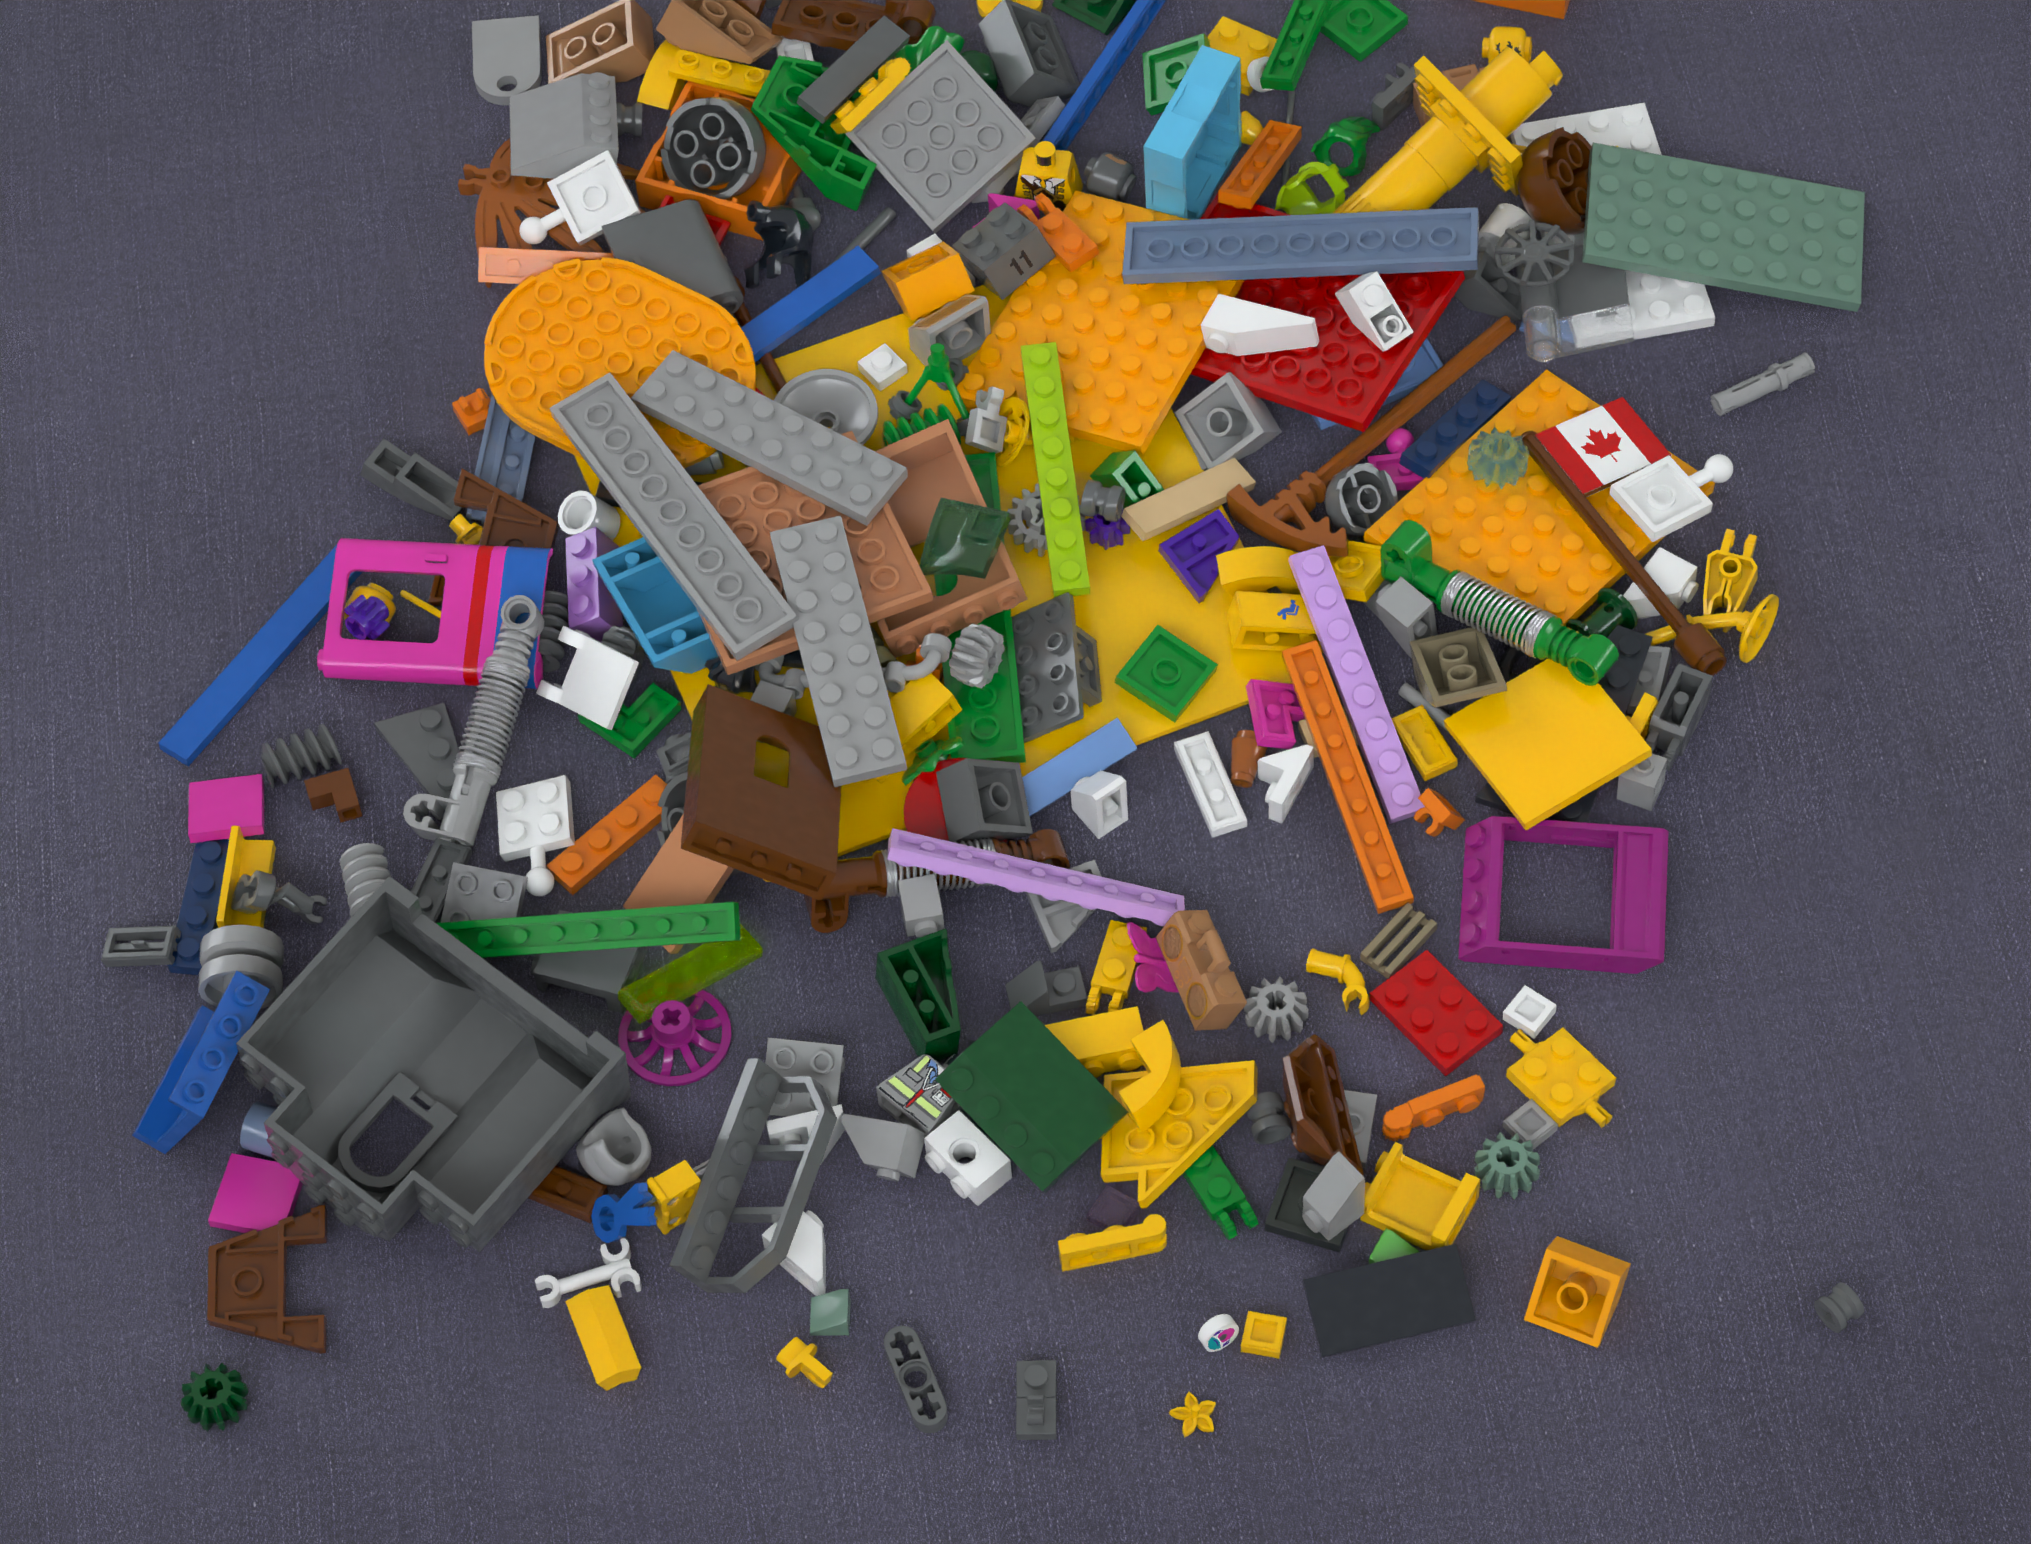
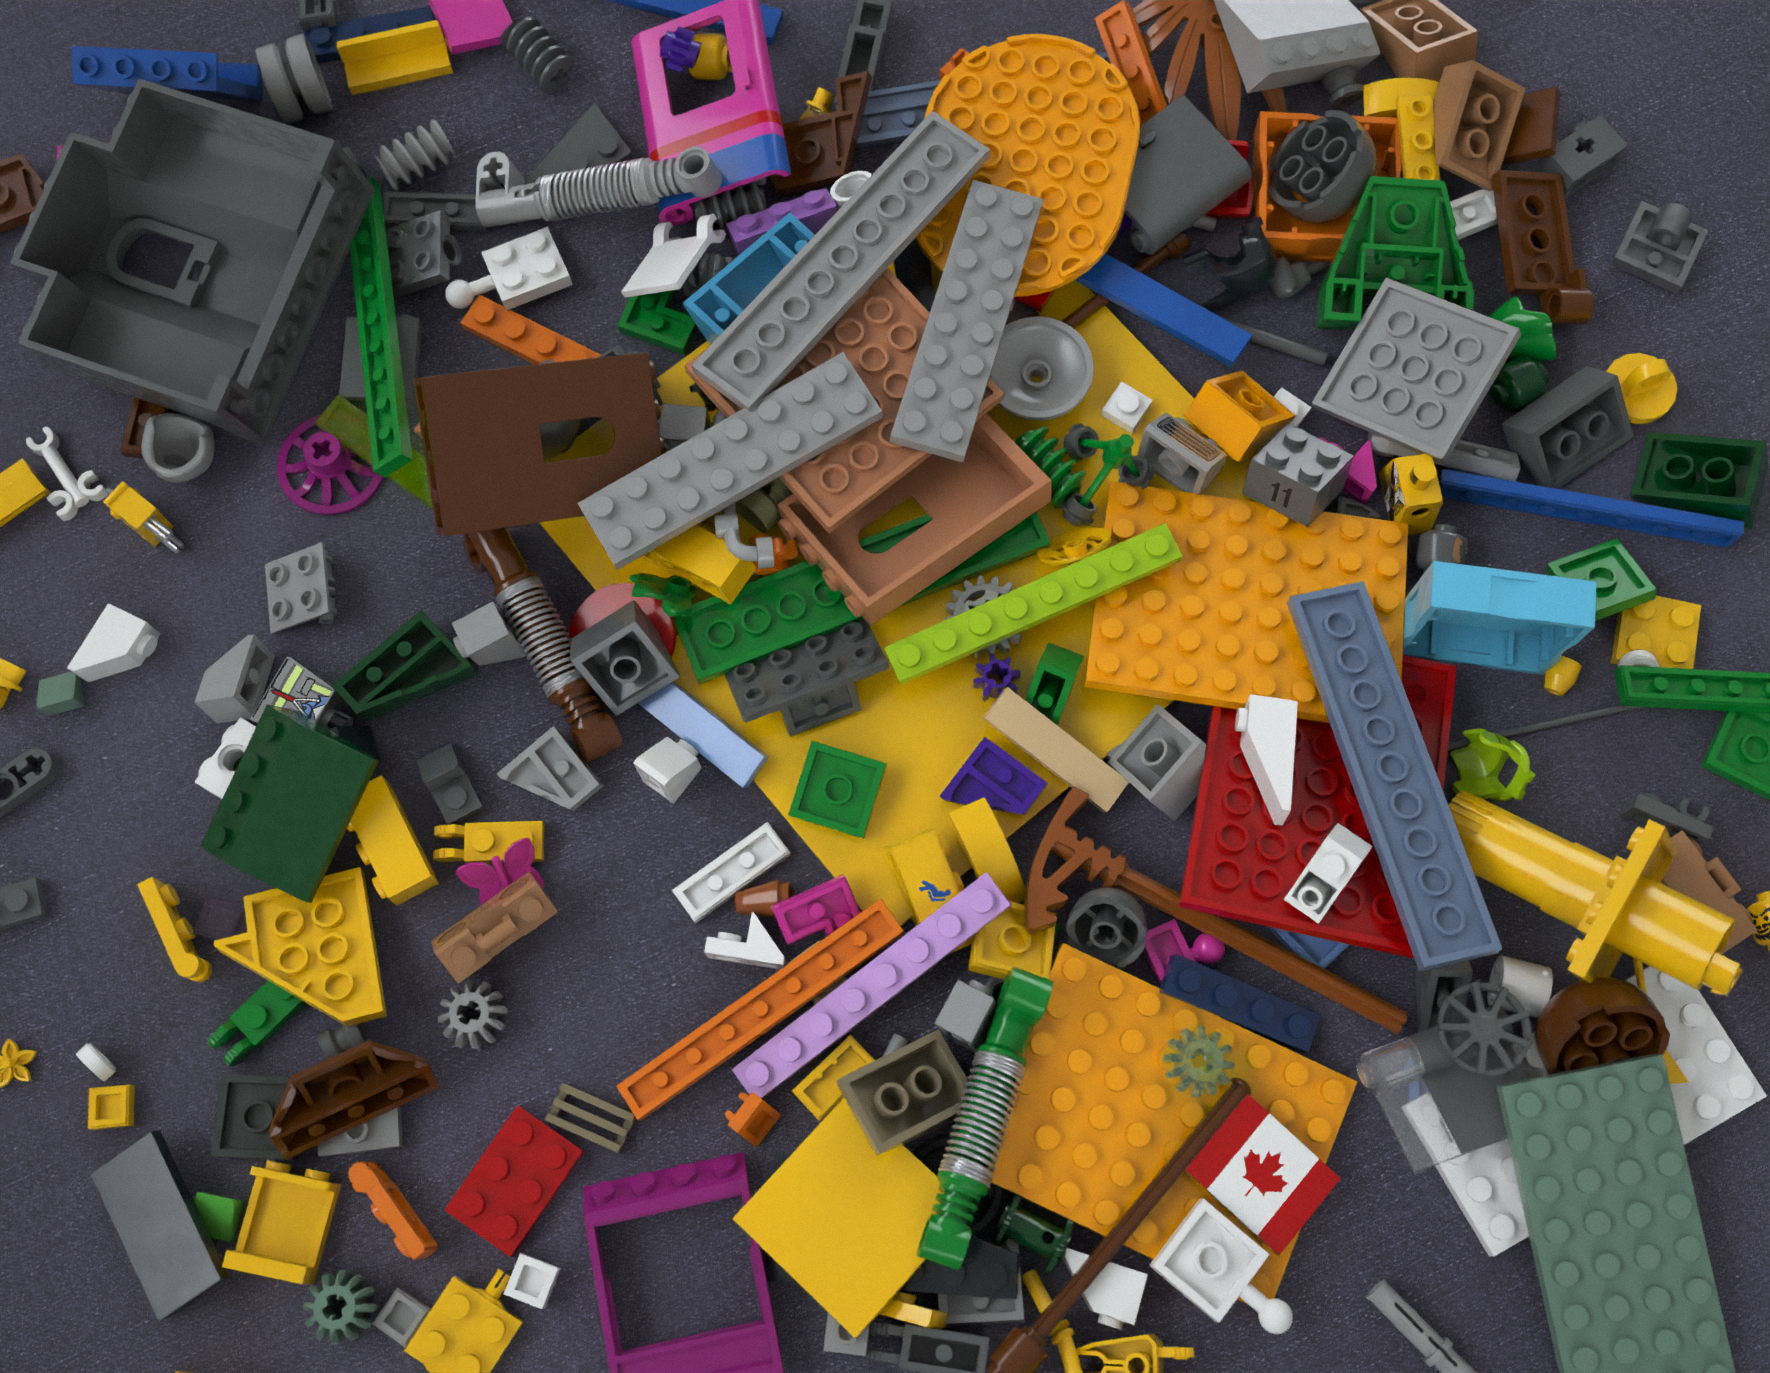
camera: 70 degrees right, 15 degrees up
dark grey piece [231,870,327,924] -> none
reddish brown piece [304,768,363,823] -> none
white plate [519,150,641,246] -> none
blue piece [591,1182,657,1243] -> none
dark grey plate [670,1058,837,1293] -> none
white slope [766,1105,845,1165] -> none
dark grey tile [797,16,910,124] -> none
yellow hinge [830,57,911,134] -> none
lavender plate [887,828,1185,926] -> none
clear green plate [919,497,1011,579] -> none
light grey gear [949,623,1005,688] -> none
light grey plate [965,386,1007,454] -> none
orange hinge [1017,193,1099,273] -> none
dark grey wheel [1080,479,1126,523] -> none
yellow brick [1118,1020,1181,1133] -> none
orange plate [1218,120,1302,209] -> none
light grey slope [1302,1152,1365,1241] -> none
yellow piece [1306,948,1370,1015] -> none
green hair [1311,116,1380,176] -> none

